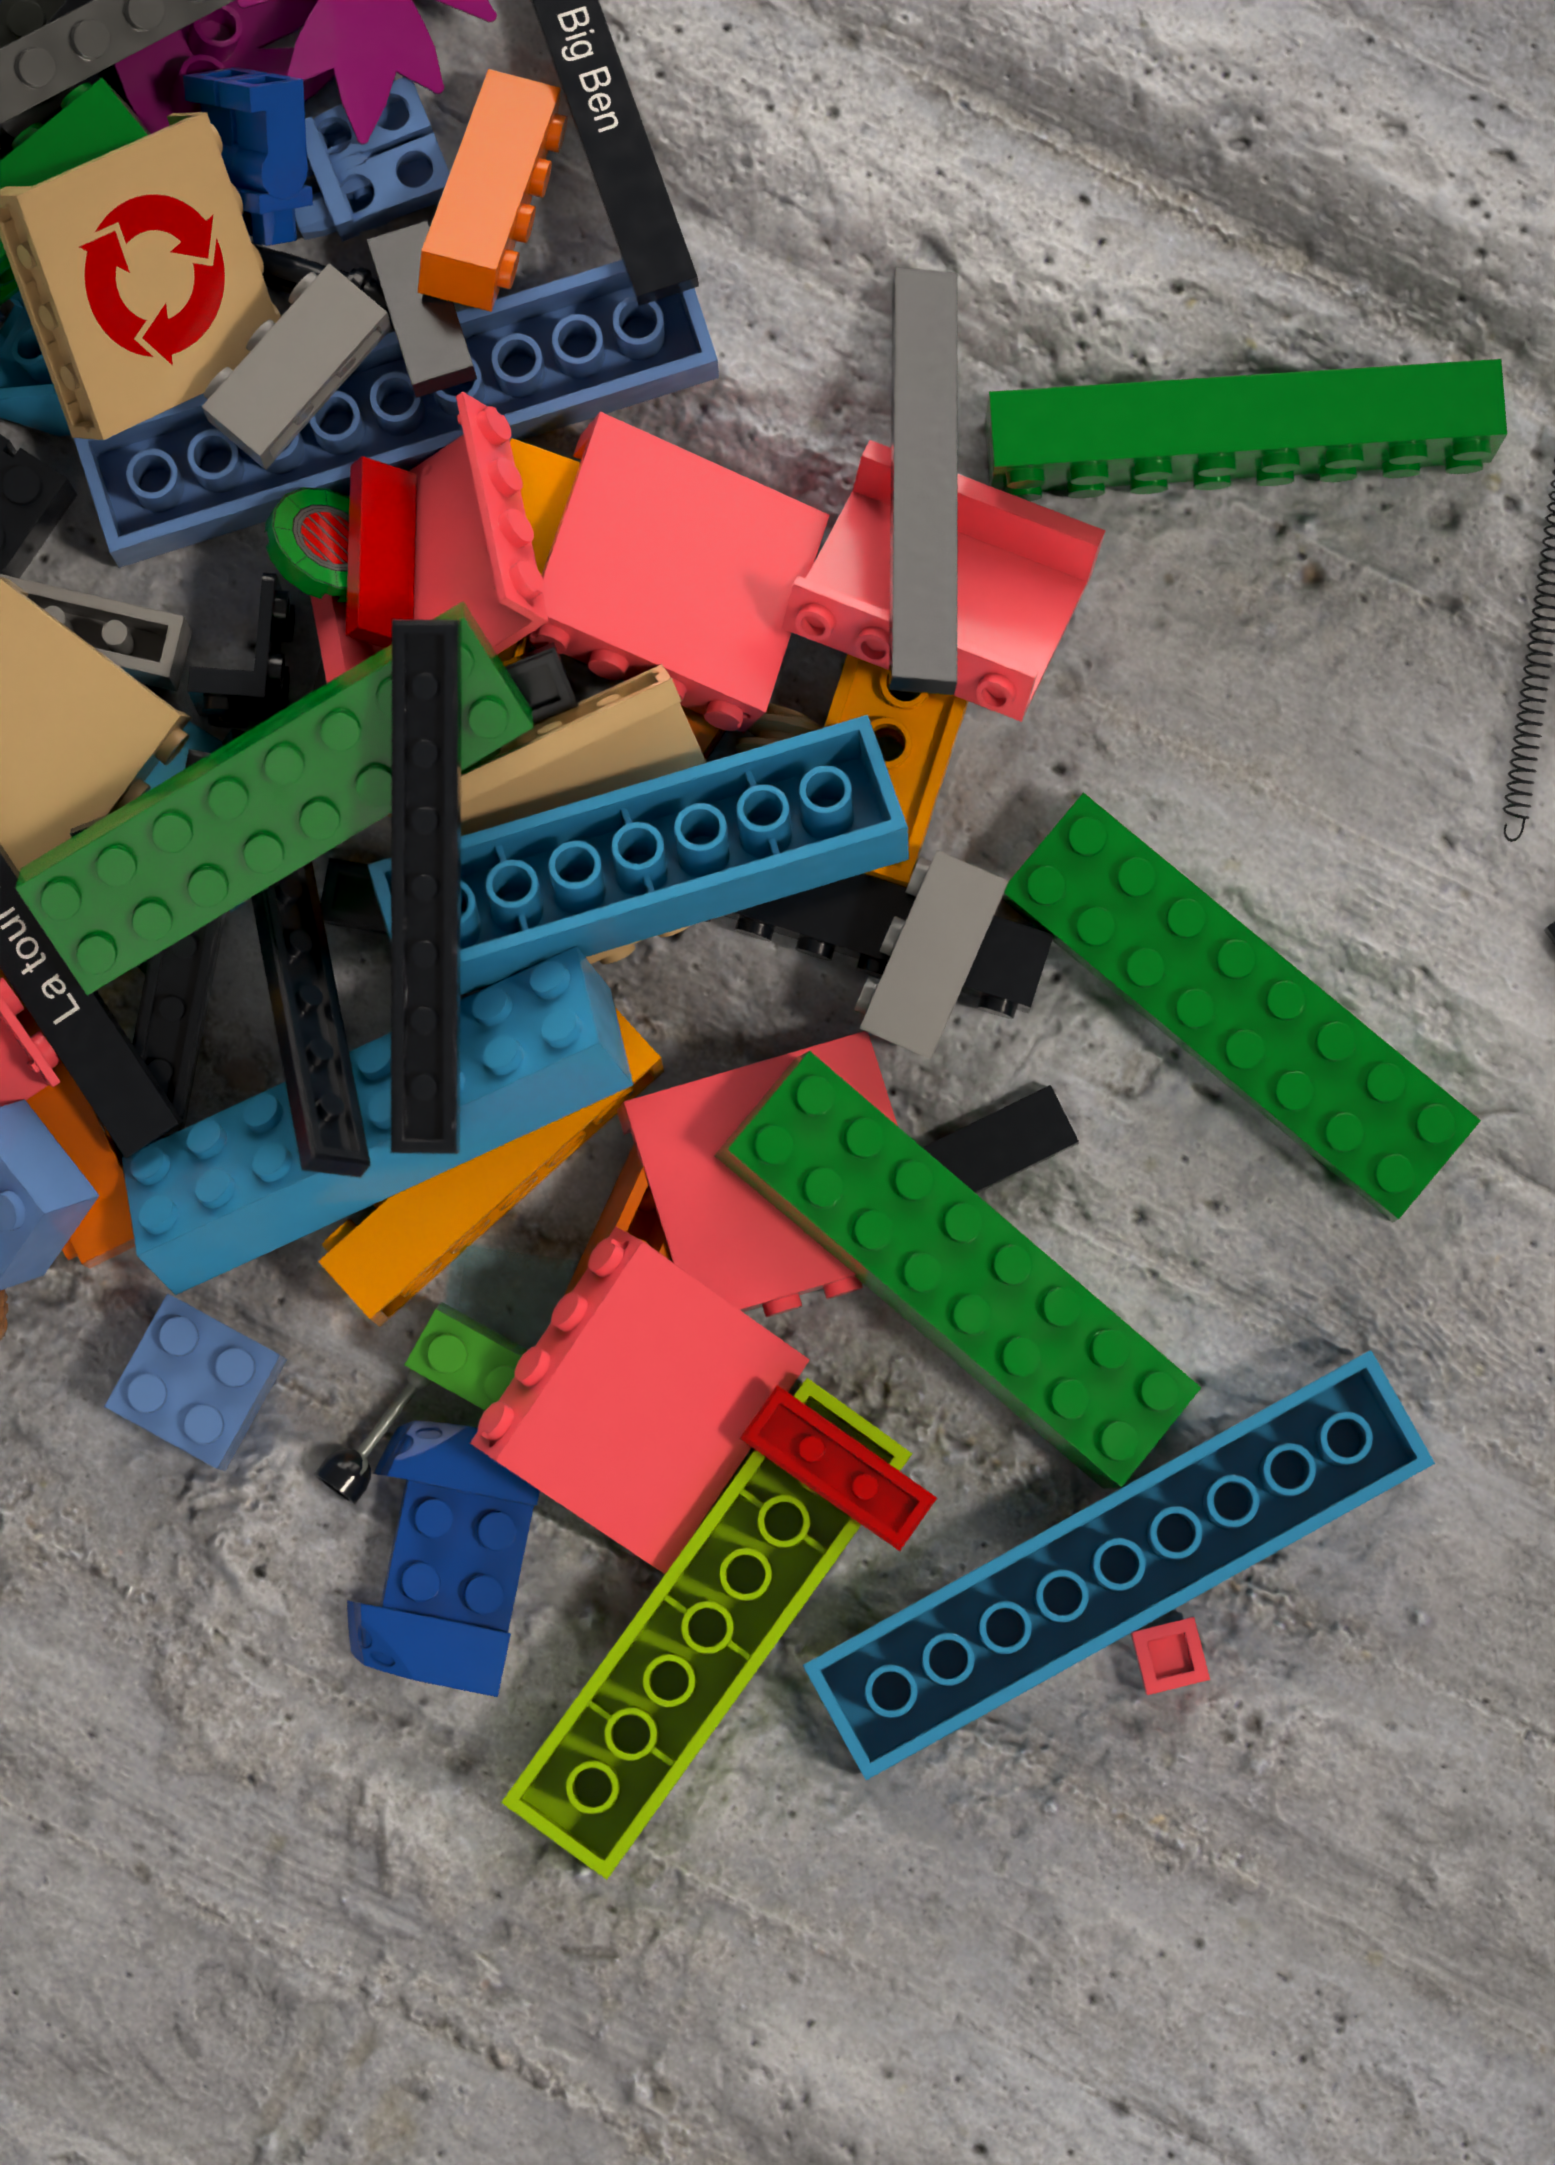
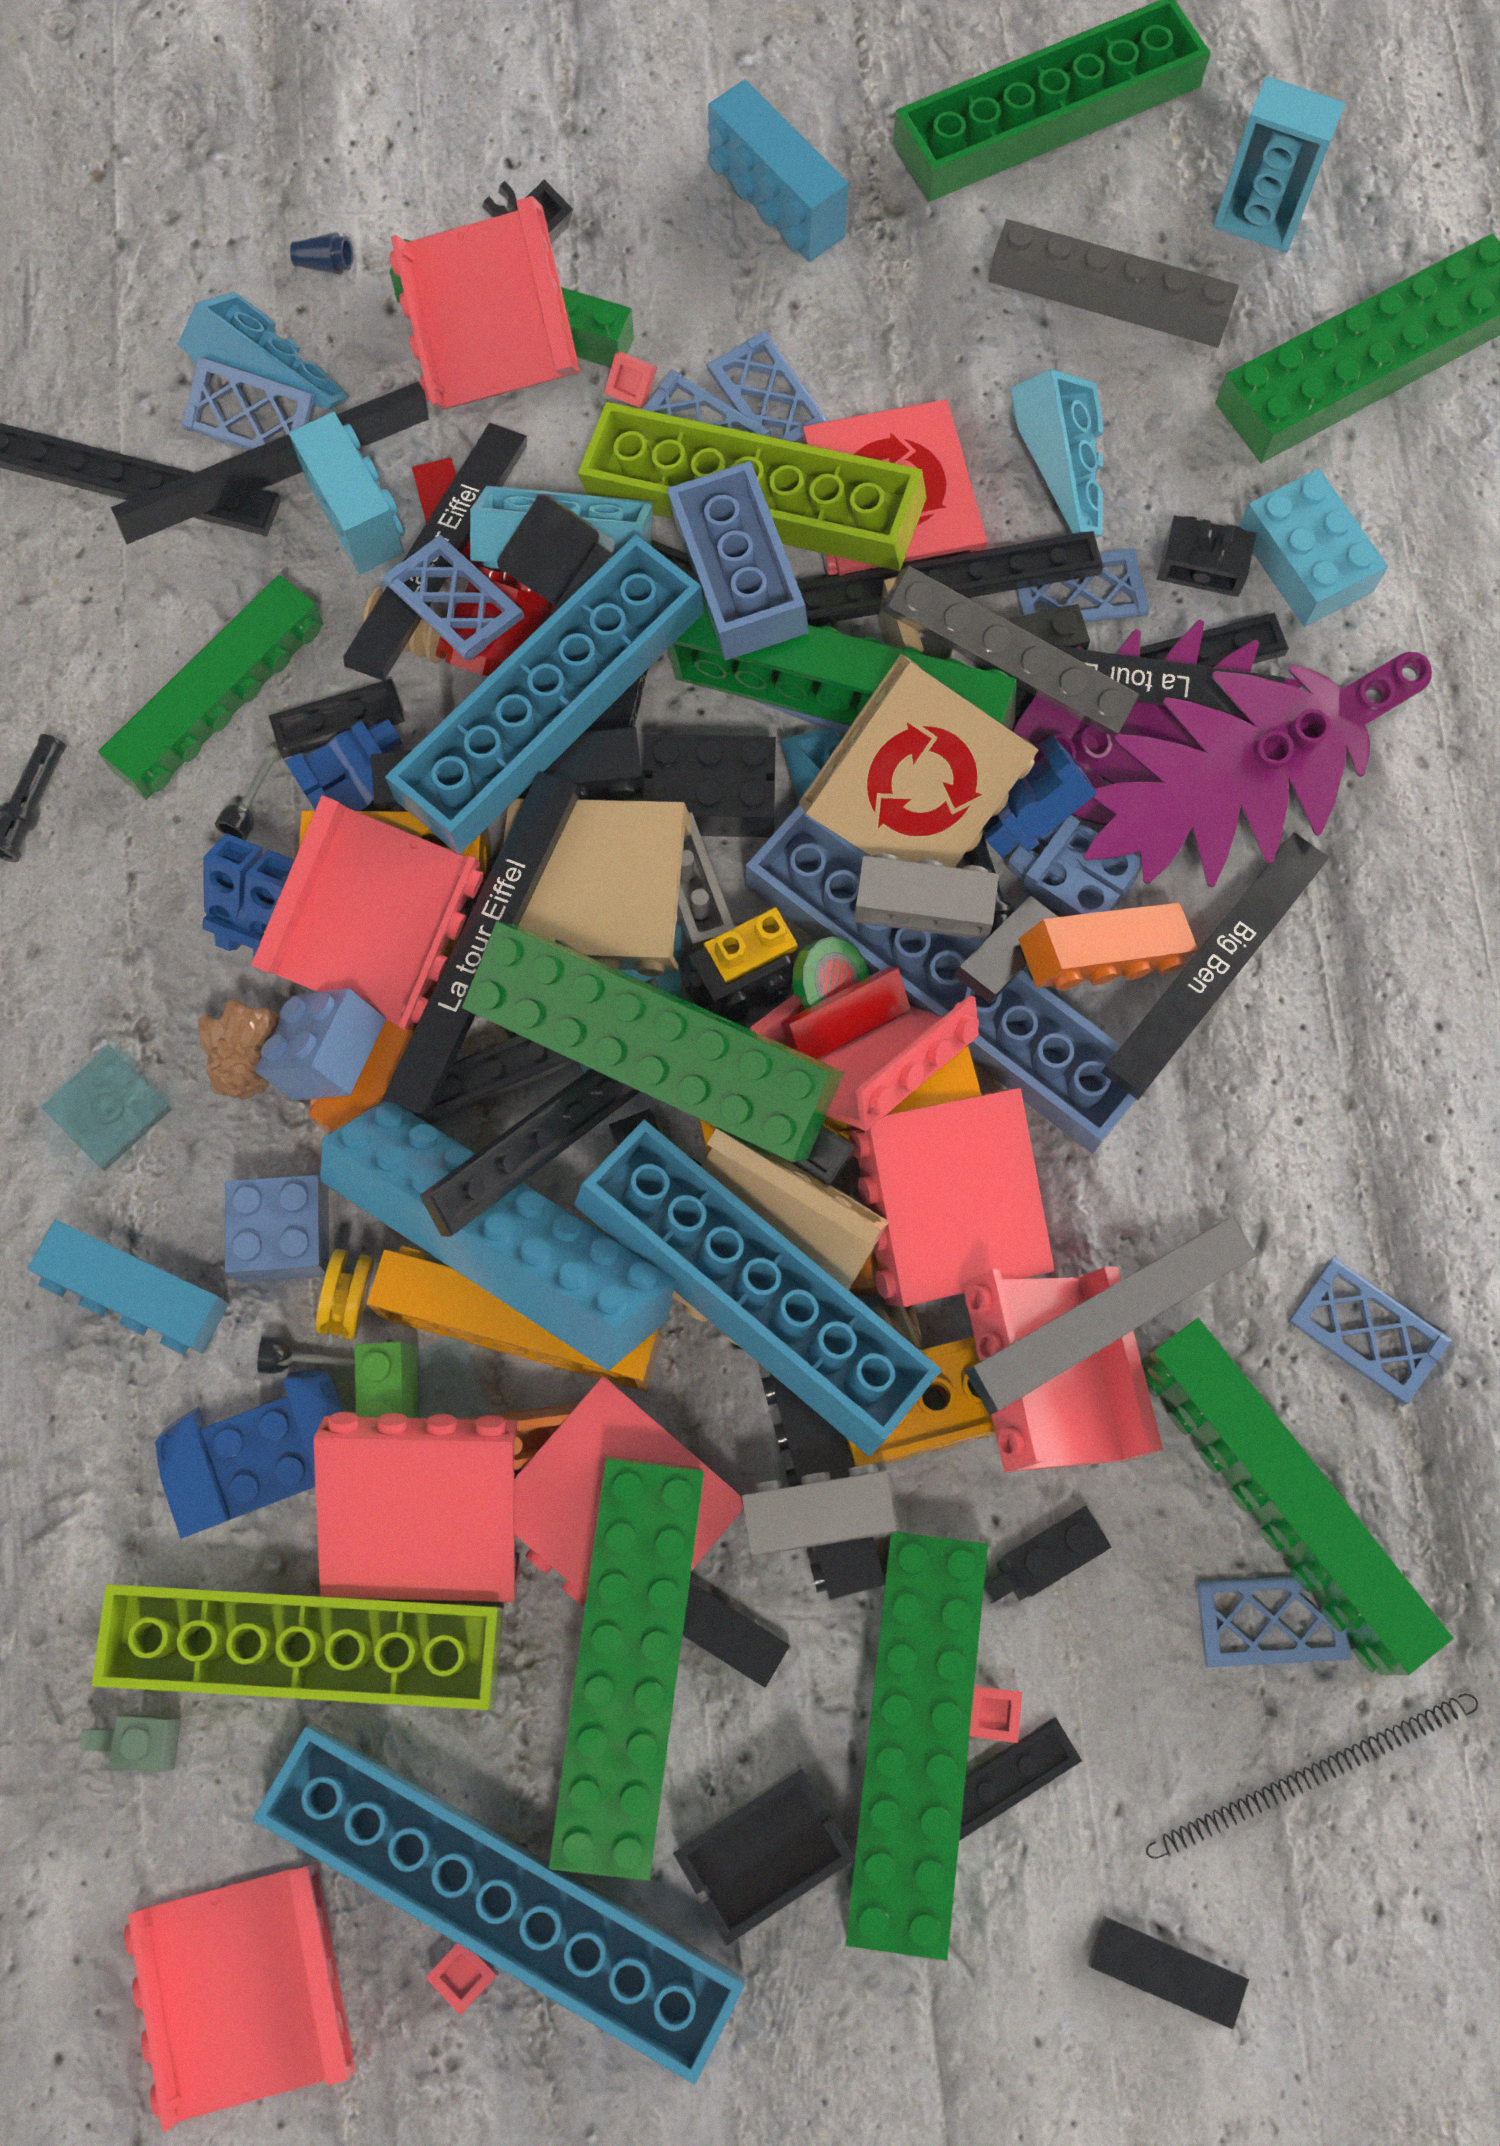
camera: 55 degrees right, 10 degrees down
black tile [391,620,461,1154] -> none
red tile [740,1385,937,1552] -> none
none -> dark azure brick [27,1219,229,1356]
none -> sand green brick [79,1715,181,1772]
none -> coral panel [124,1862,356,2131]
none -> yellow head [315,1249,374,1340]
none -> black piece [673,1766,856,1946]
none -> yellow hips [704,907,798,985]
none -> black tile [959,1717,1082,1841]
none -> coral plate [970,1686,1022,1743]
none -> black hinge [984,1506,1112,1603]
none -> medium blue window [1196,1576,1351,1668]
none -> medium blue window [1288,1257,1451,1405]

